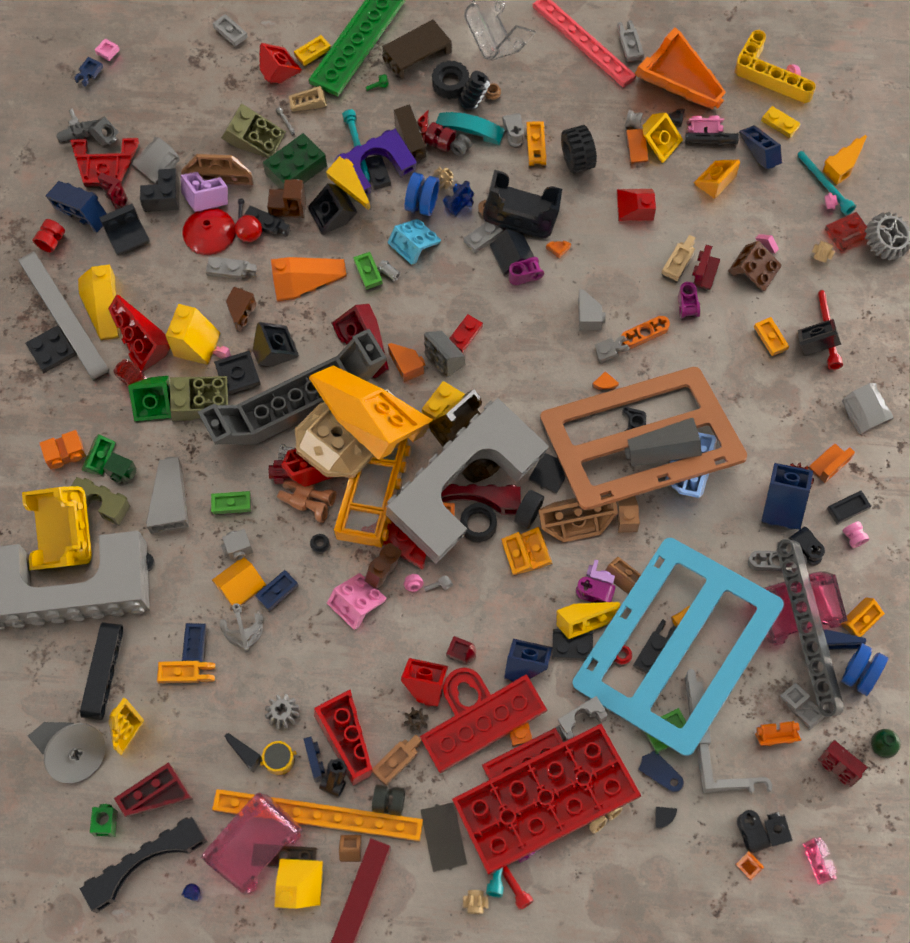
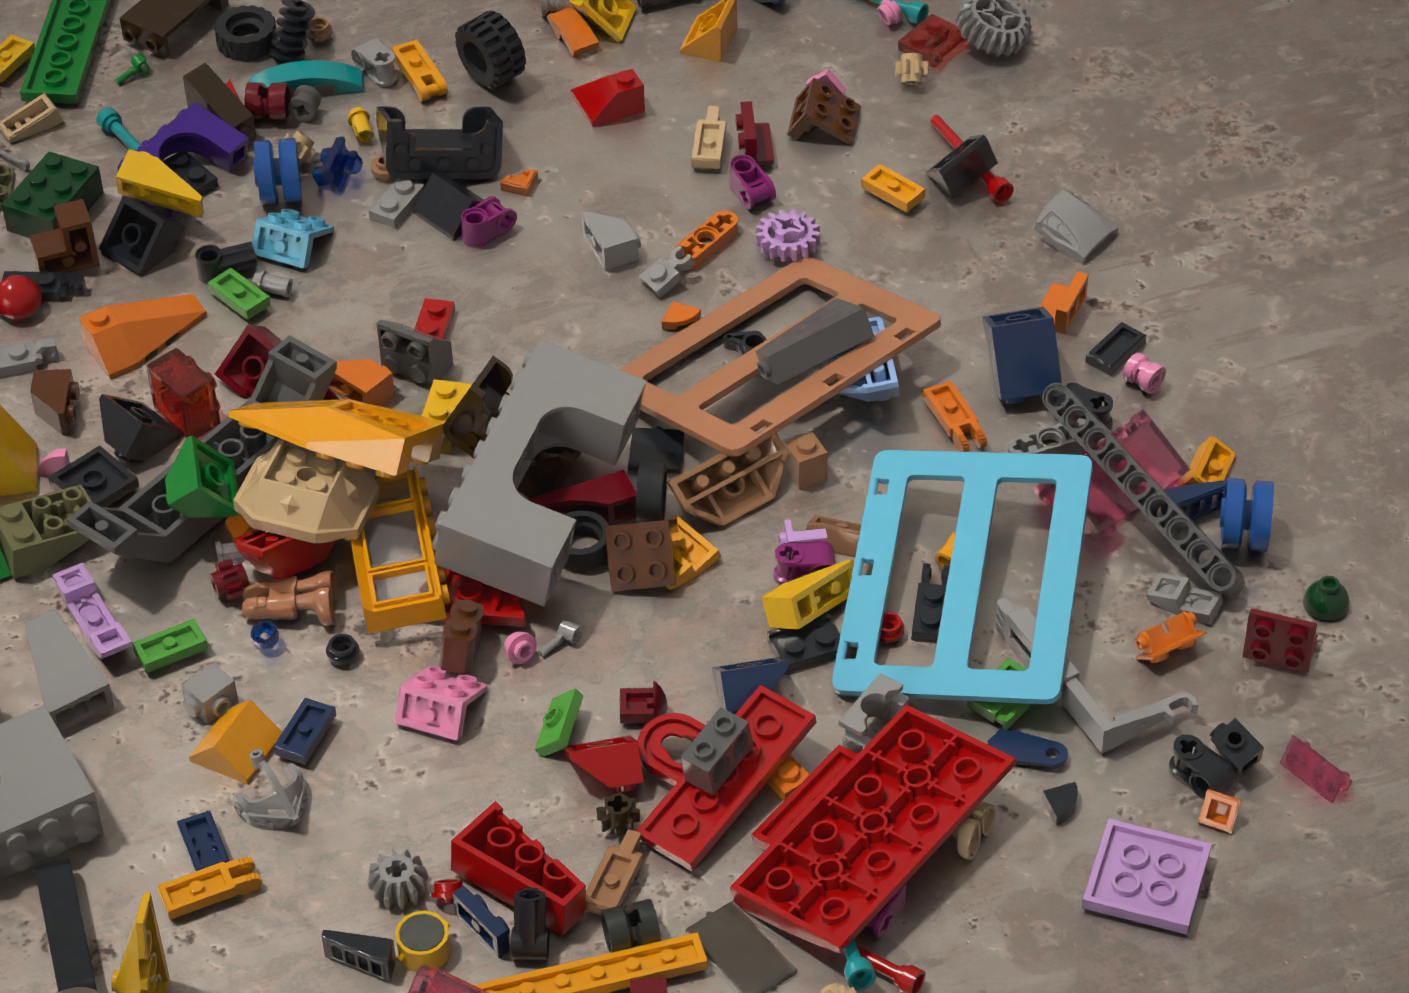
camera: 25 degrees left, 20 degrees down
none -> lavender slope [52,563,133,659]
none -> clear red brick [146,348,221,438]
none -> green slope [165,435,239,518]
none -> black piece [195,241,258,285]
none -> clear blue hinge [251,620,279,650]
none -> yellow pin [347,107,374,144]
none -> red plate [431,879,463,904]
none -> bright green plate [535,688,584,757]
none -> reddish brown bracket [605,519,678,591]
none -> dark grey brick [680,707,754,795]
none -> lavender gear [756,209,820,262]
none -> orange hinge [922,381,987,452]
none -> lavender plate [1082,818,1212,934]

